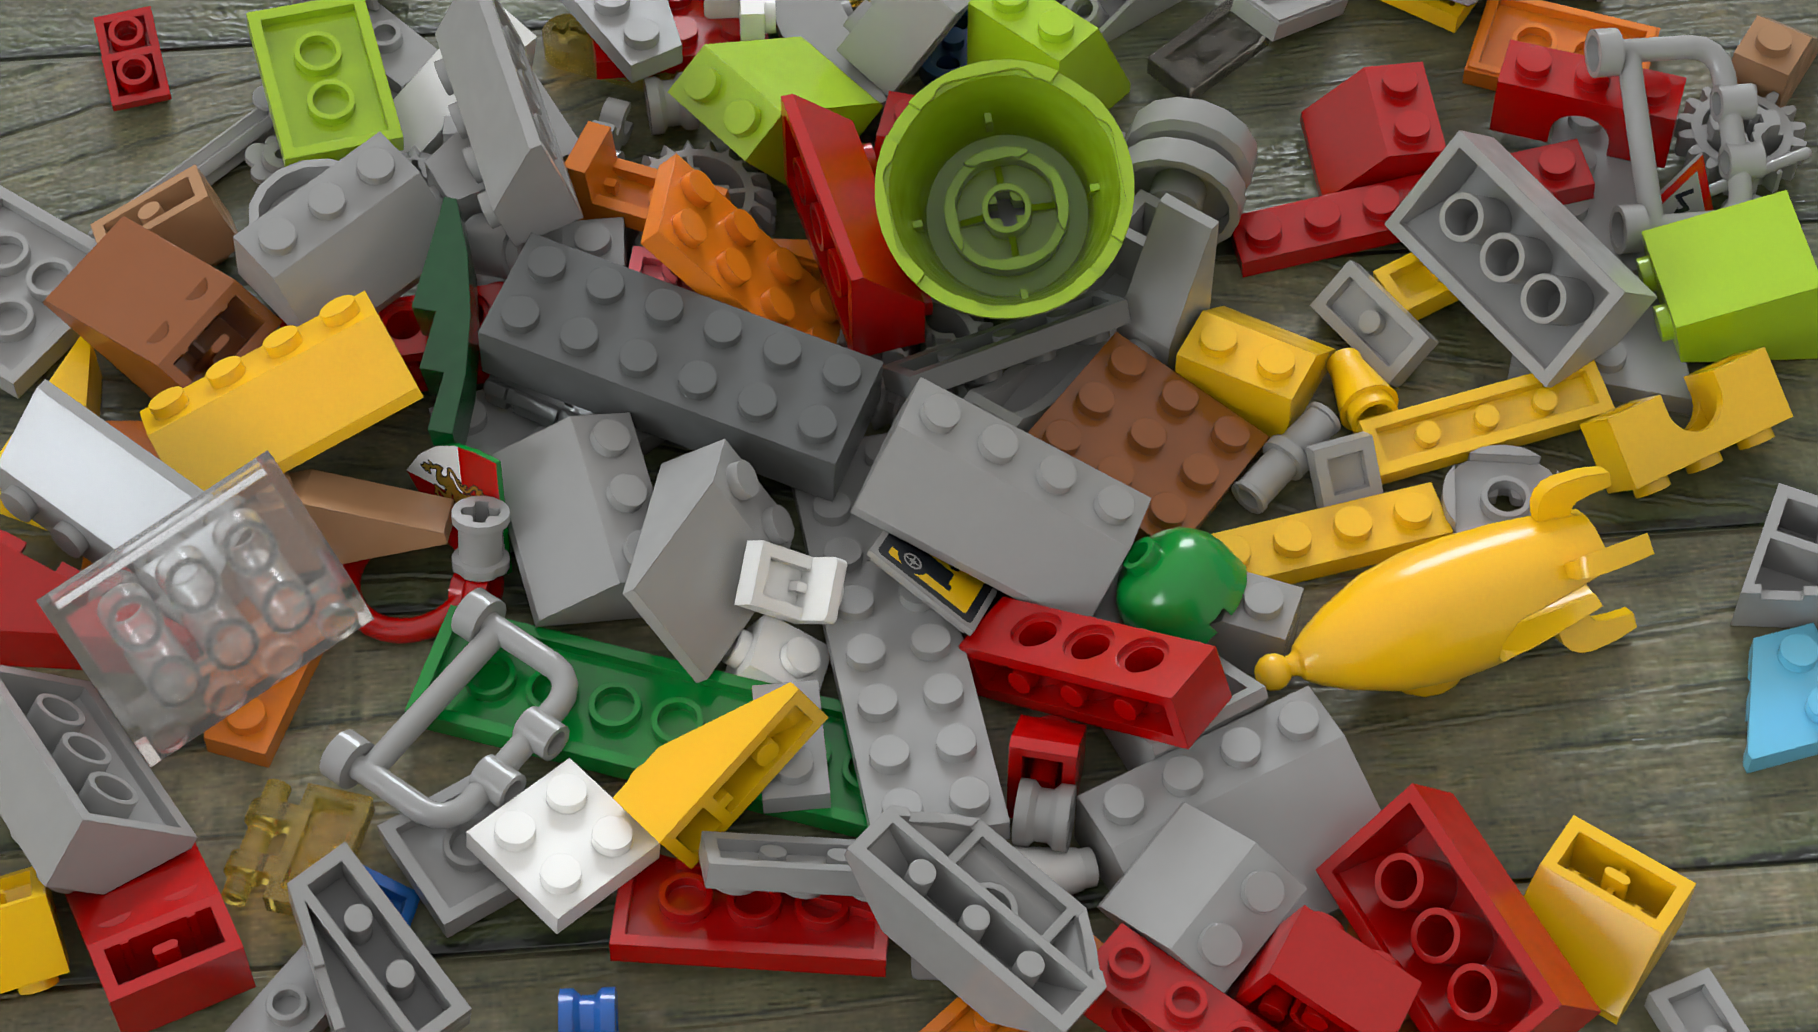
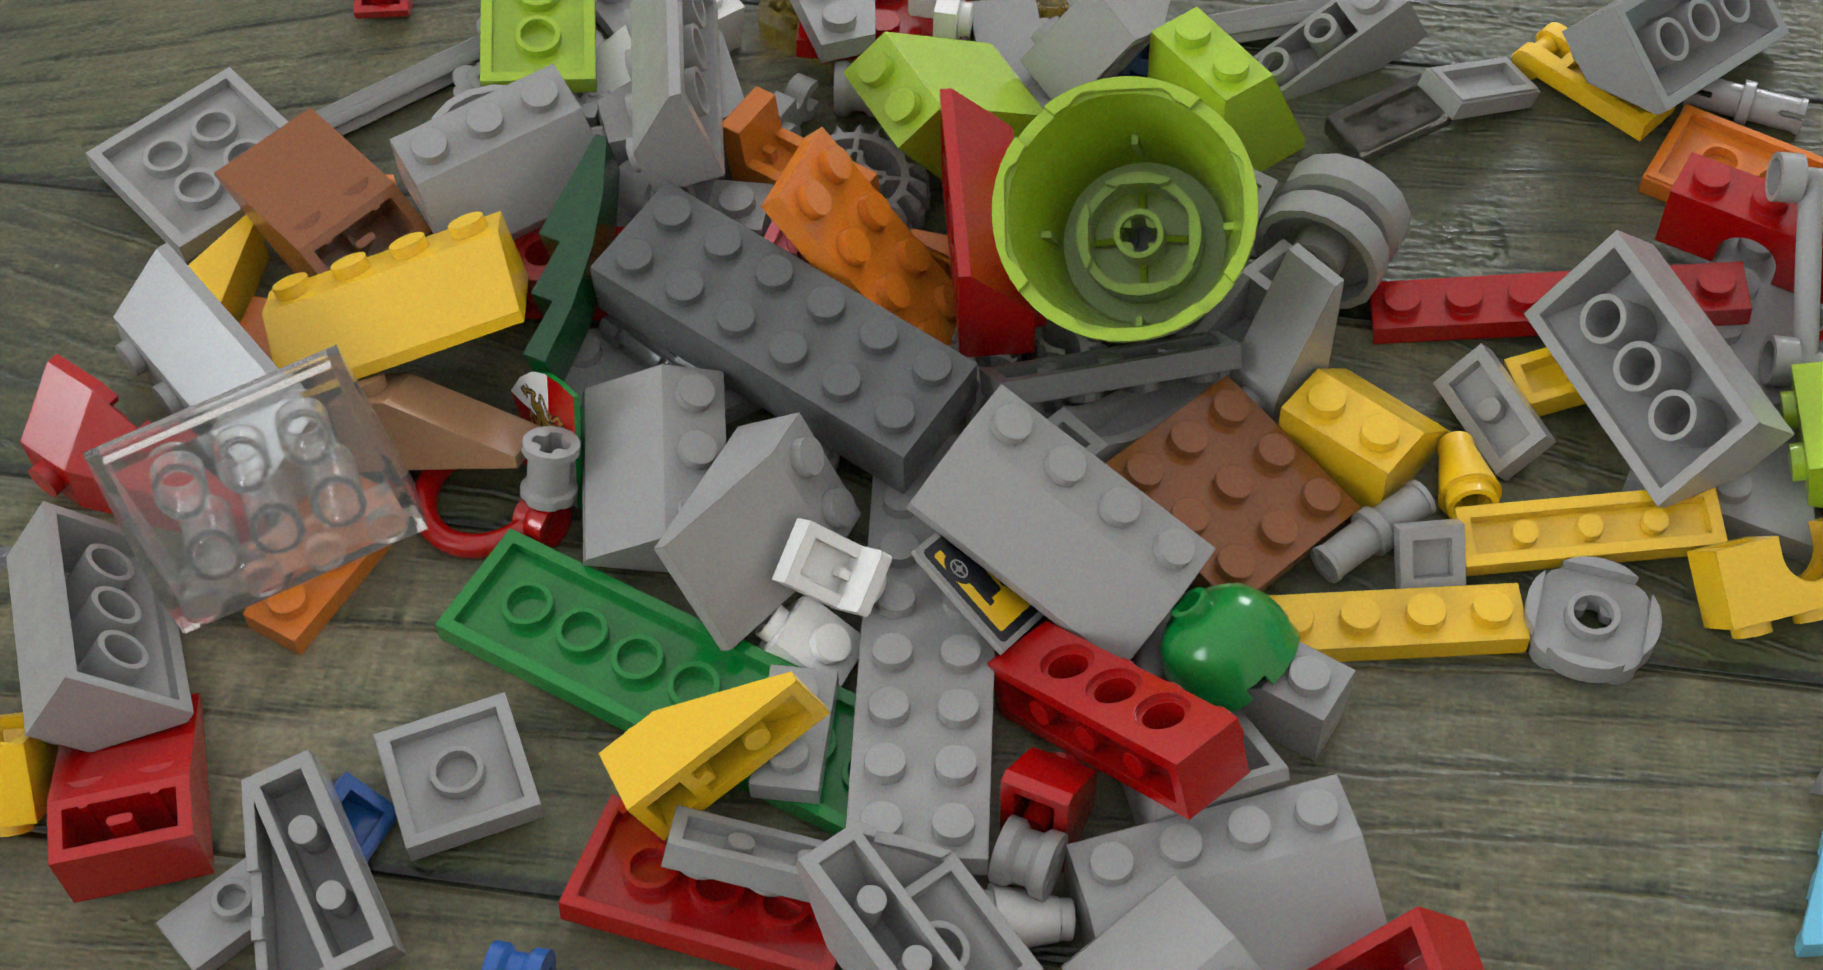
camera: 15 degrees right, 0 degrees up
medium nougat slope [90,164,238,266] -> none
clear yellow plate [221,779,375,917] -> none
light grey bar [319,588,578,829] -> none
white plate [466,758,660,934] -> none
yellow piece [1254,466,1655,697] -> none
red slope [1300,61,1446,196] -> none

